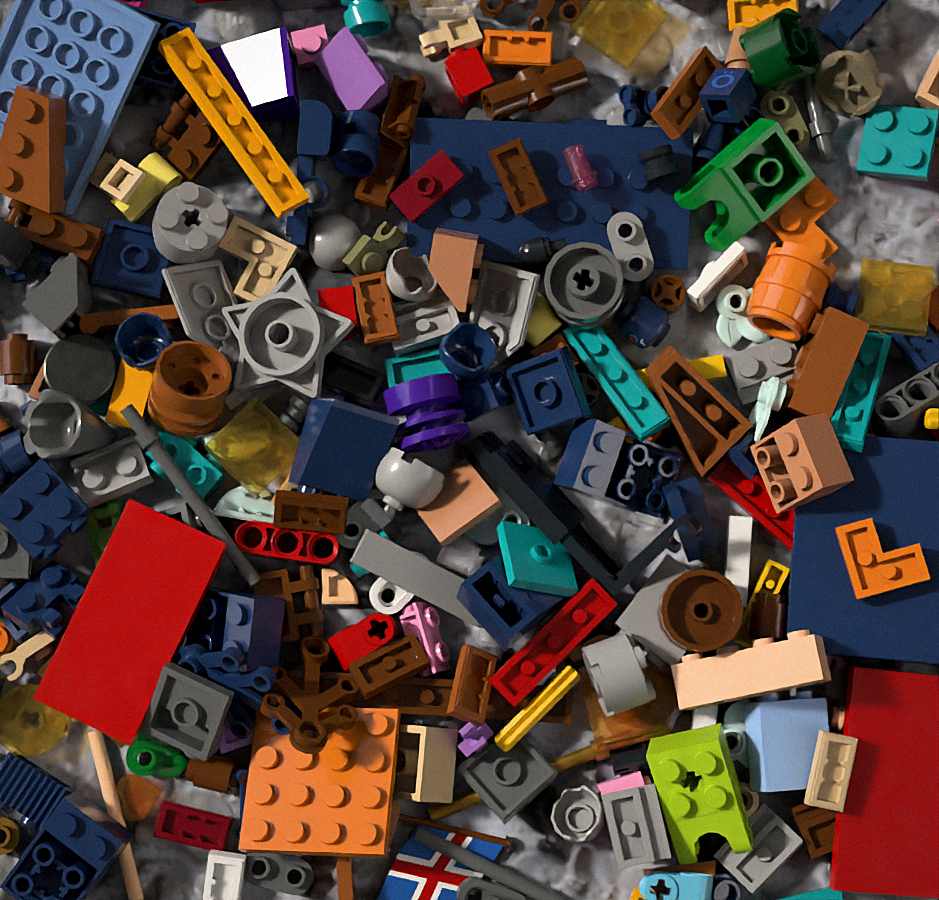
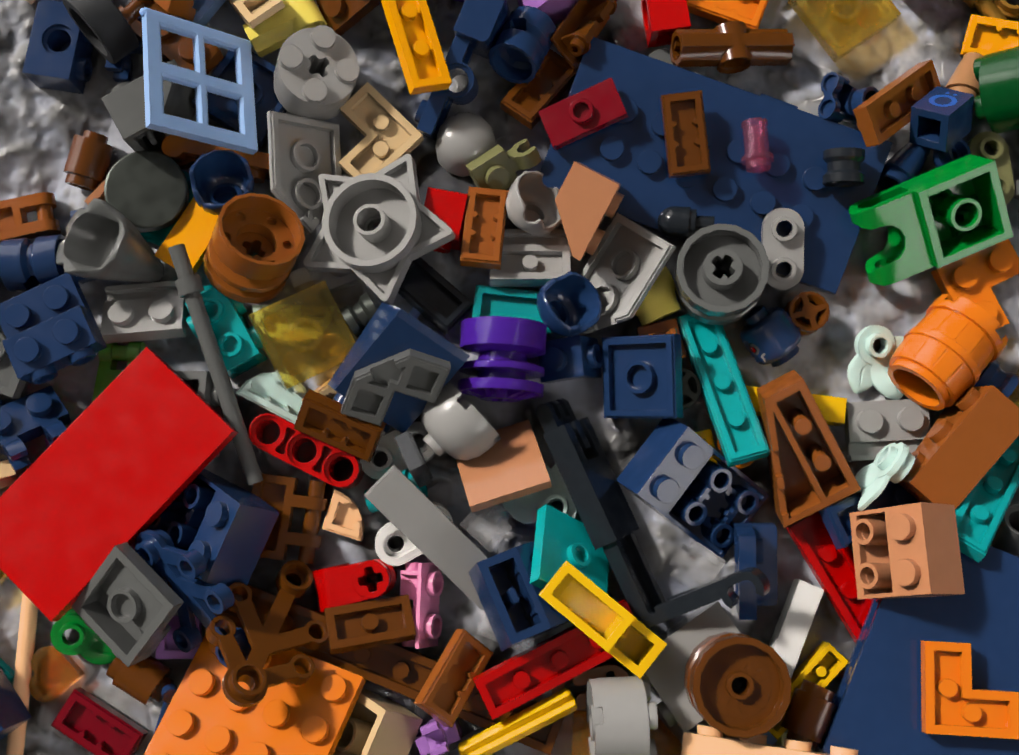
camera: 15 degrees right, 0 degrees up
white plate [687,241,748,312] -> none
none -> light blue window [139,7,258,155]
none -> dark grey tile [340,349,451,426]
none -> yellow slope [538,560,667,678]

